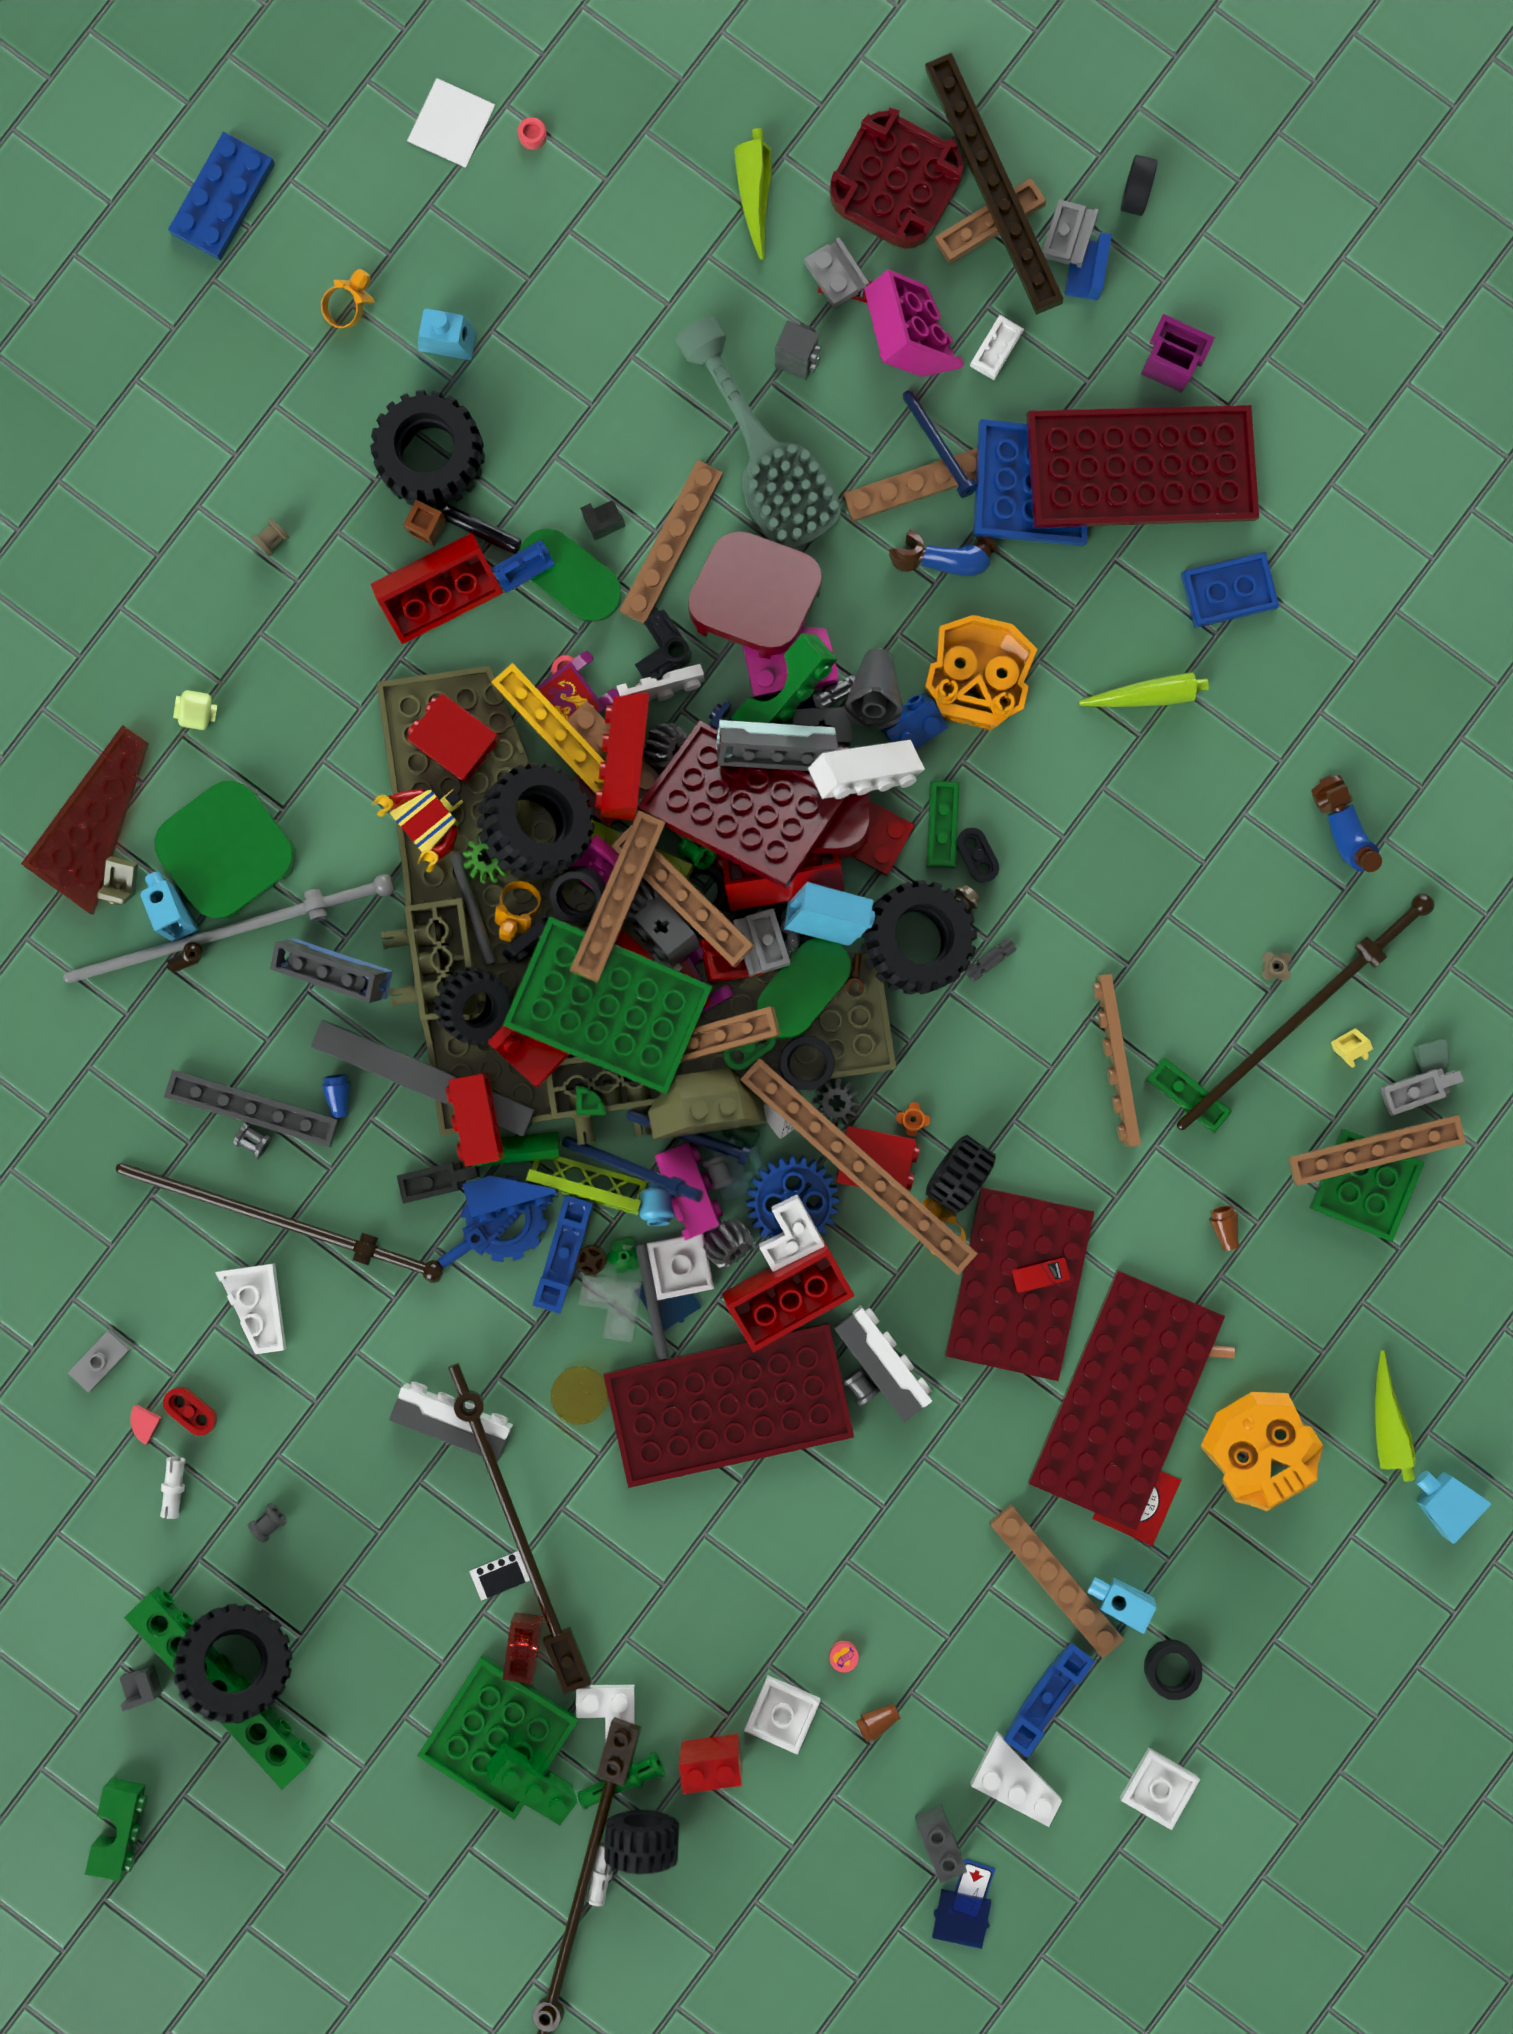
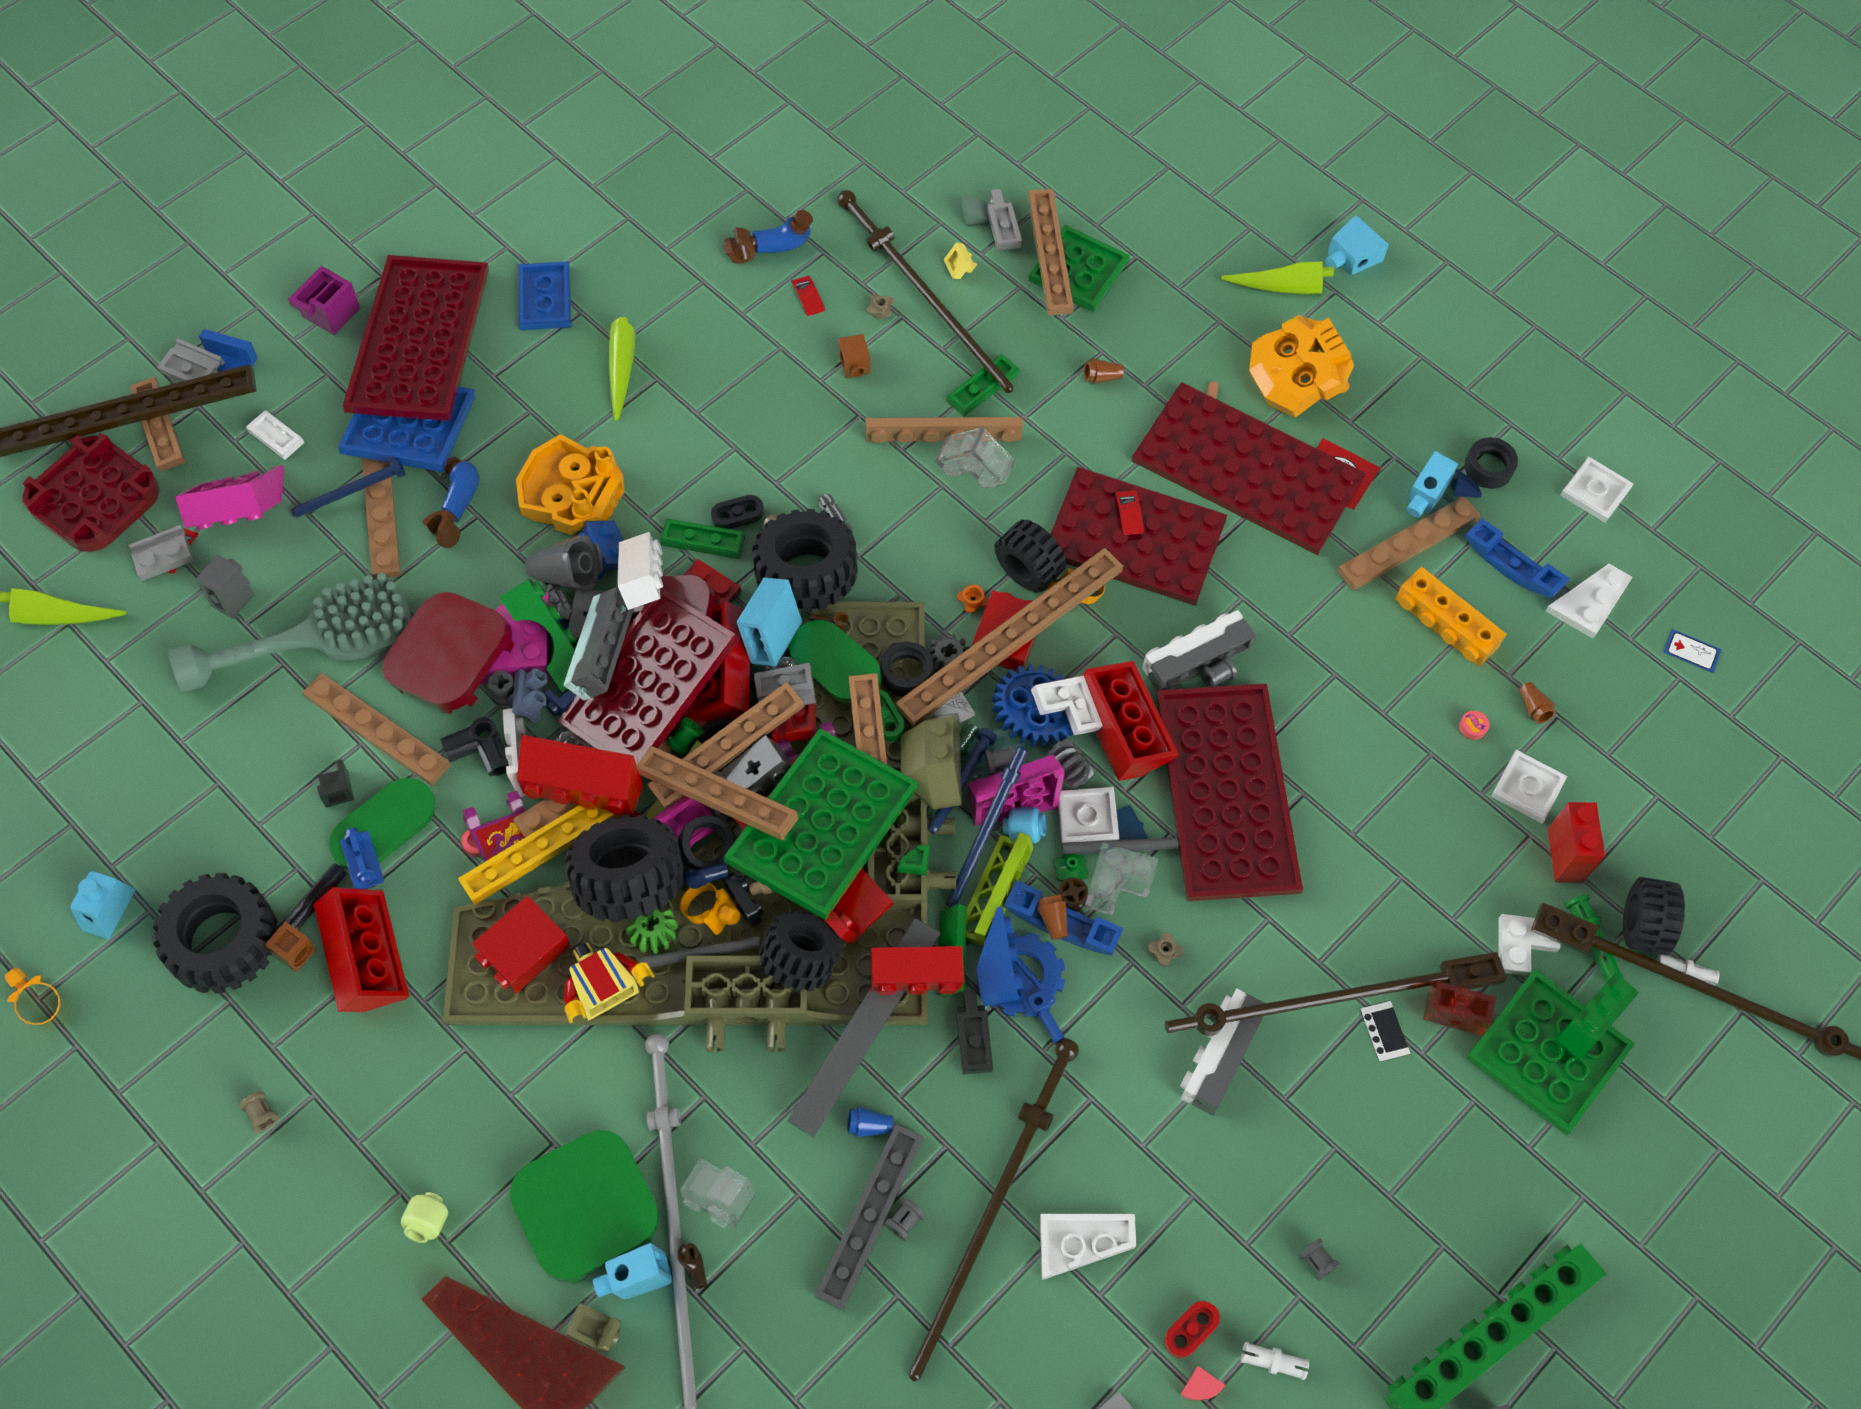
camera: 85 degrees left, 25 degrees down
black tyre [173,1603,293,1724] -> none
dark grey piece [270,938,393,1003] -> none
clear yellow tile [551,1366,608,1425] -> none
dark grey brick [915,1805,967,1883] -> none
clear blue piece [932,1889,991,1949] -> none
black tyre [1120,154,1158,216] -> none
none -> dark grey bush [488,670,514,705]
none -> sand blue hips [507,668,547,724]
none -> clear brick [680,1158,755,1229]
none -> dark blue arm [684,863,728,889]
none -> red sticker [791,276,825,316]
none -> dark orange brick [838,334,870,378]
none -> clear brick [935,427,1015,489]
none -> dark orange cone [1038,895,1068,940]
none -> dark tan plate [1148,932,1184,967]
none -> light orange brick [1395,566,1507,667]
none -> dark blue slope [1450,469,1482,498]

